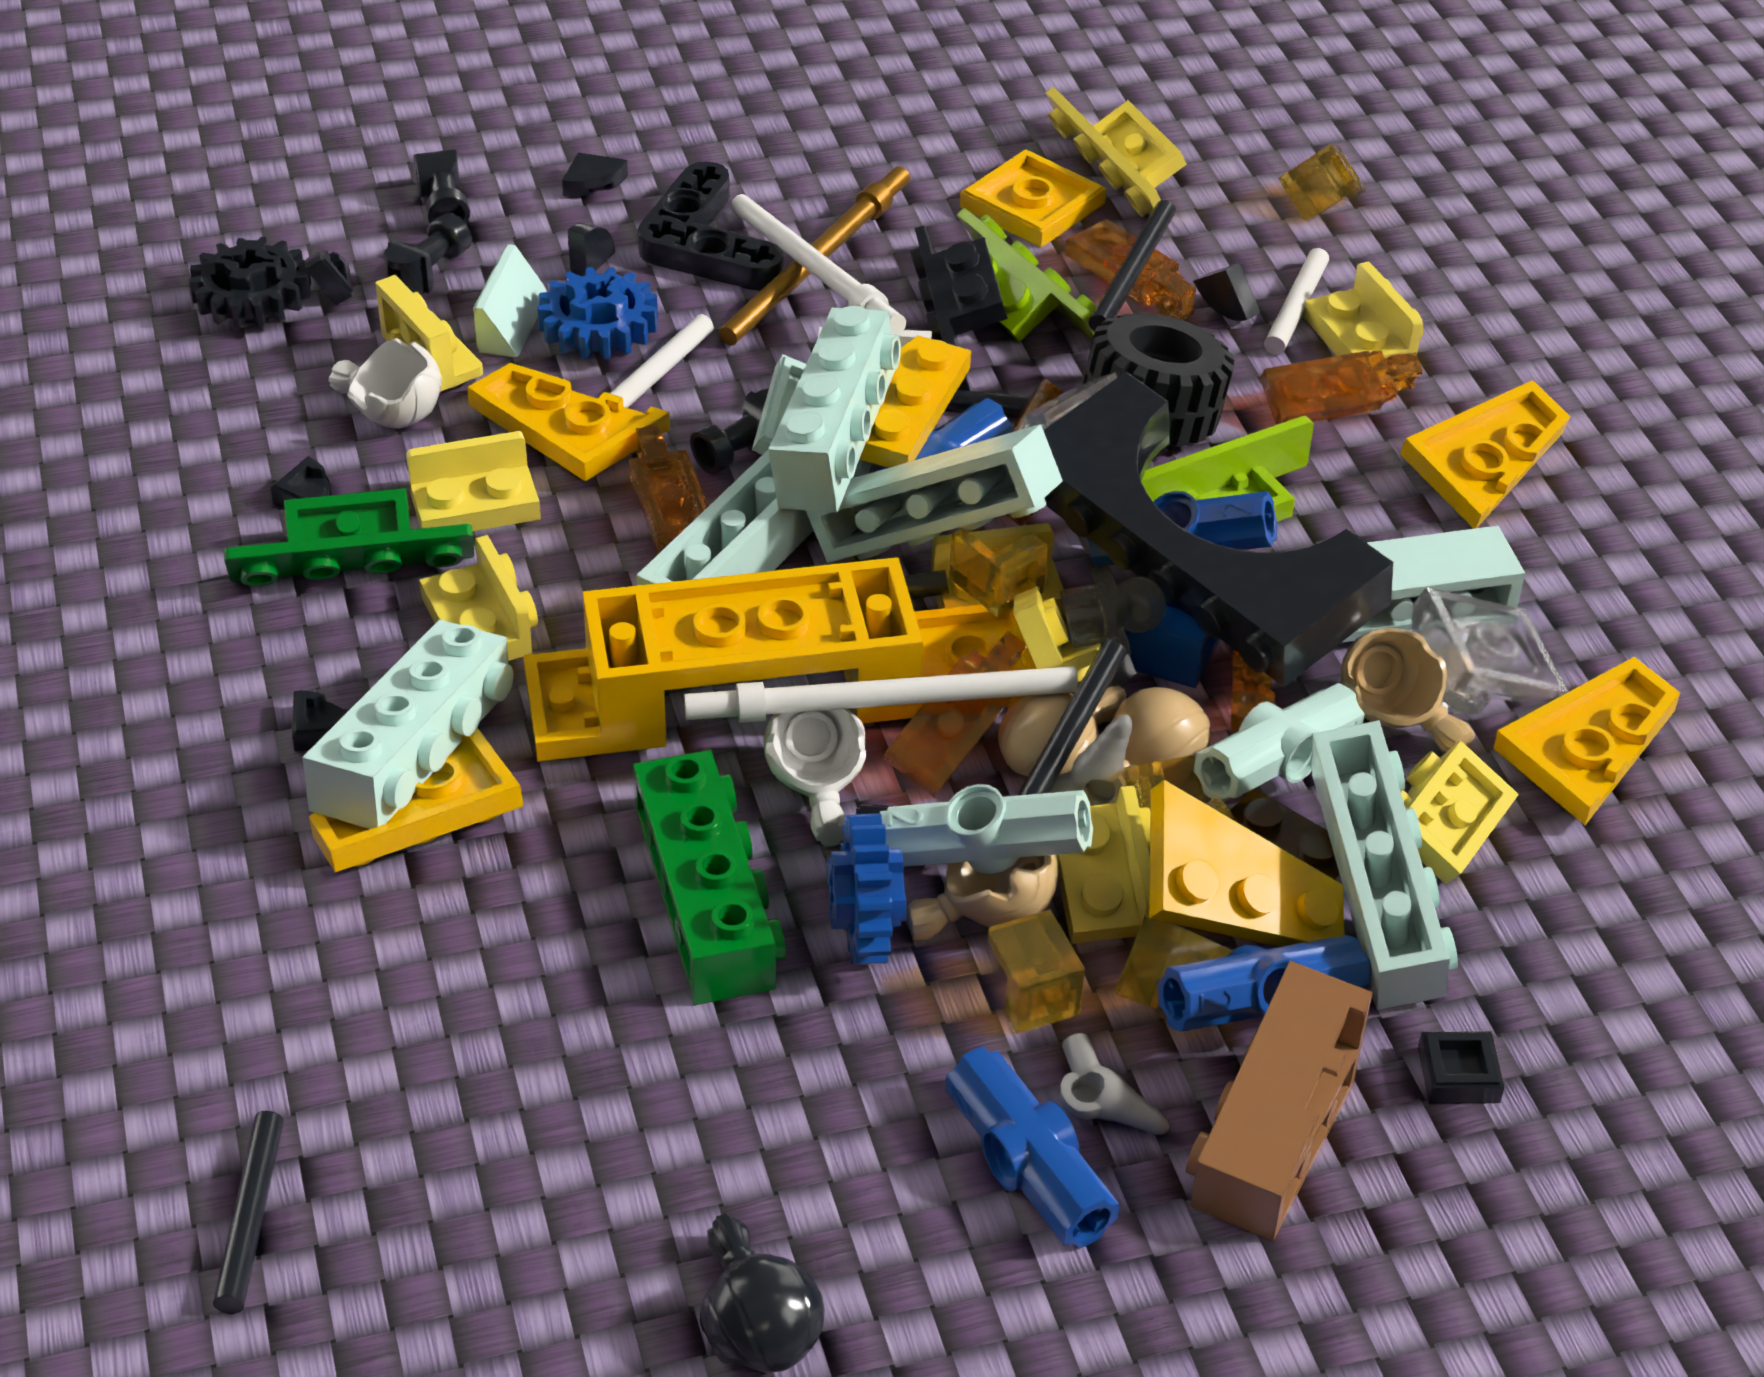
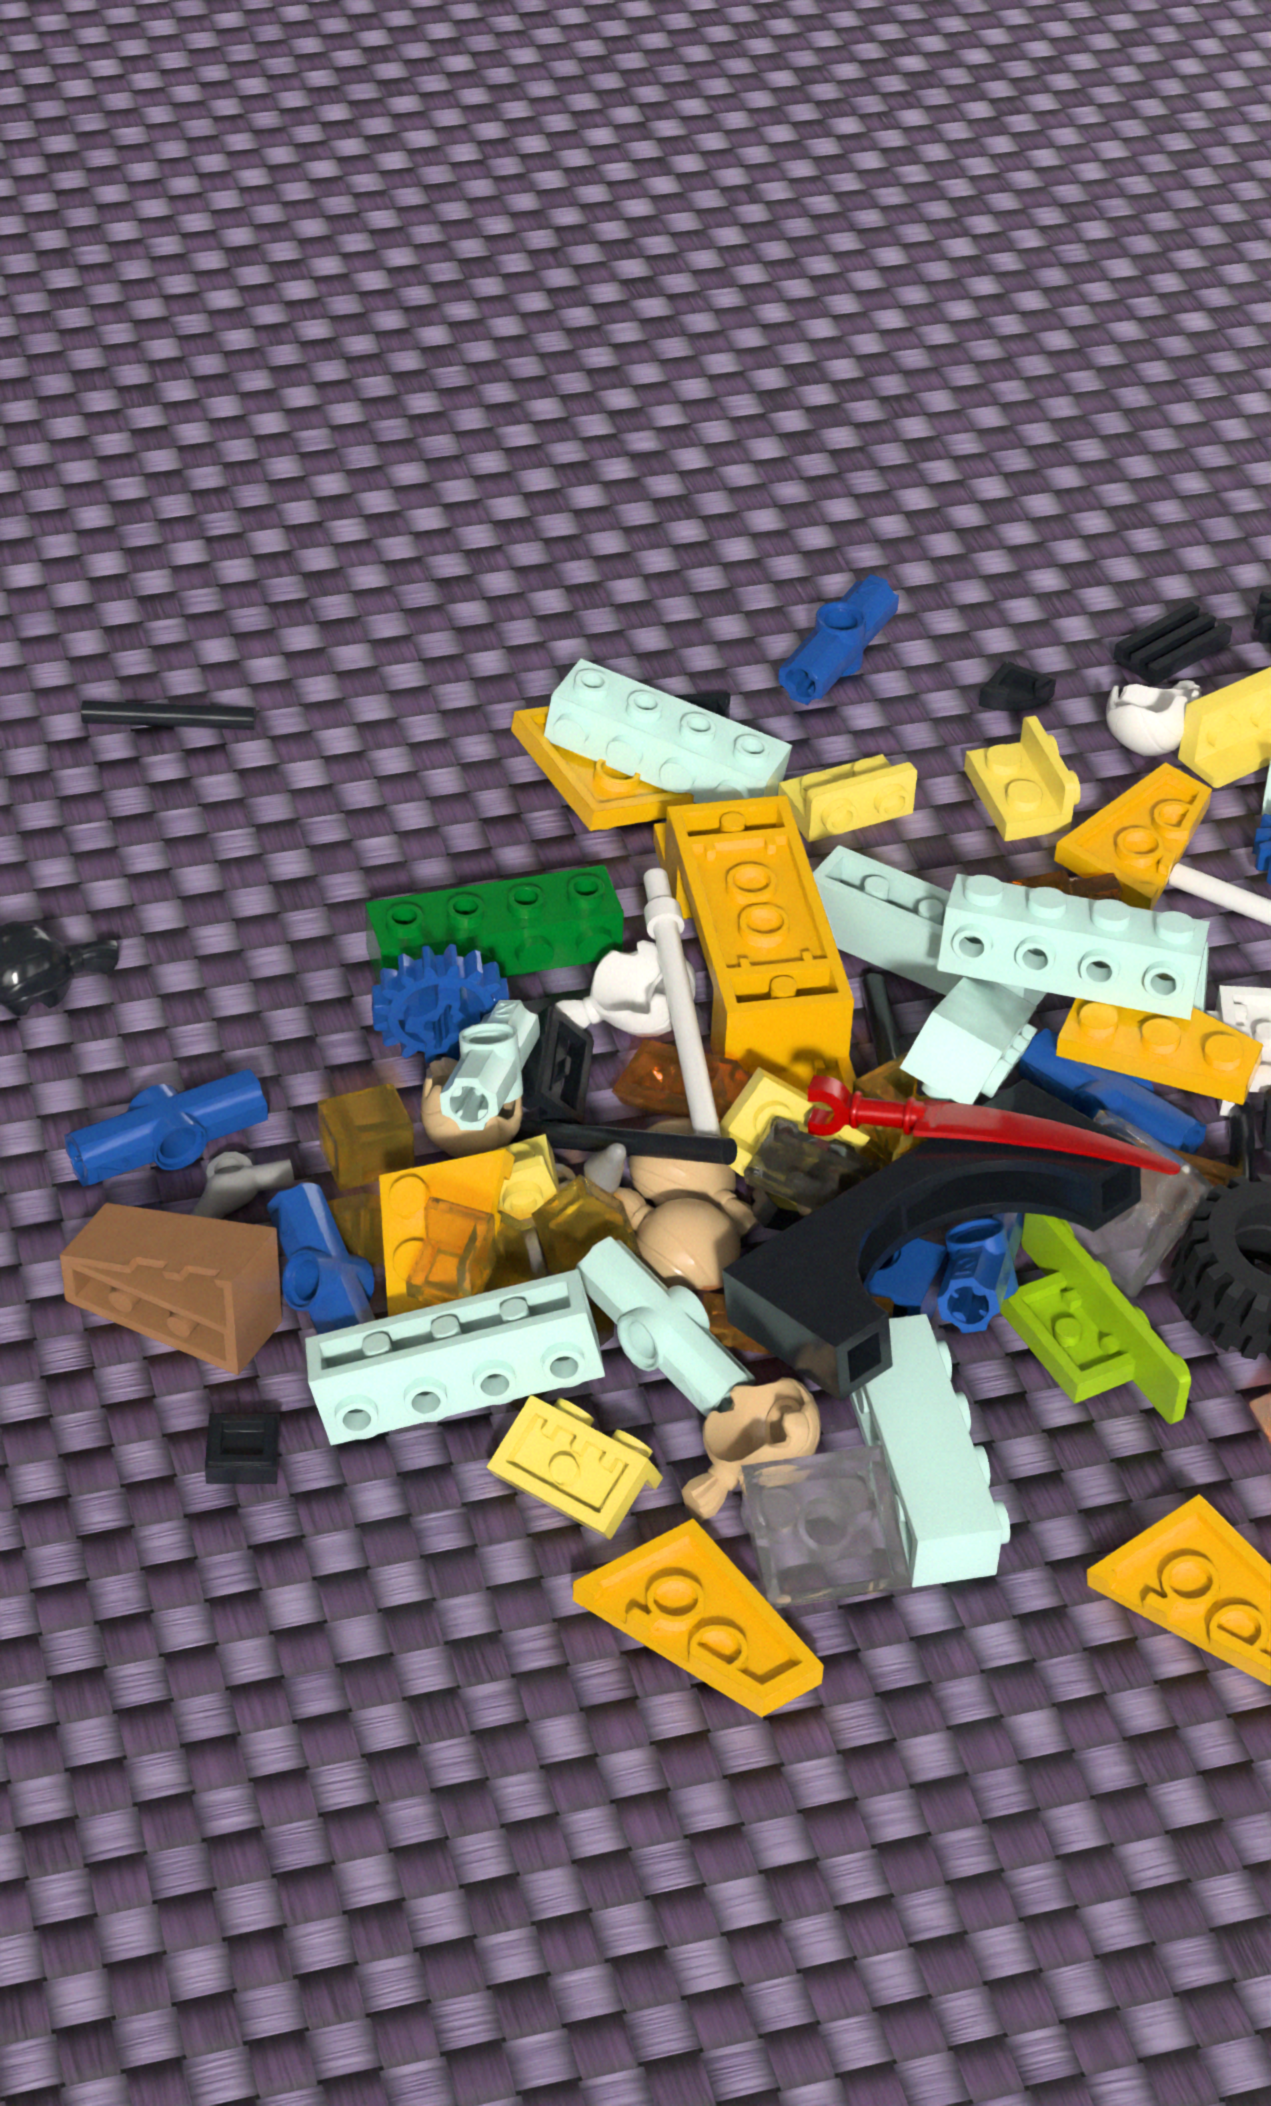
camera: 90 degrees right, 0 degrees up
green bracket [224,488,475,586] -> none
none -> clear yellow panel [406,1197,497,1305]
none -> blue piece [778,574,899,705]
none -> red sword [808,1075,1180,1175]
none -> black tile [1113,602,1232,686]

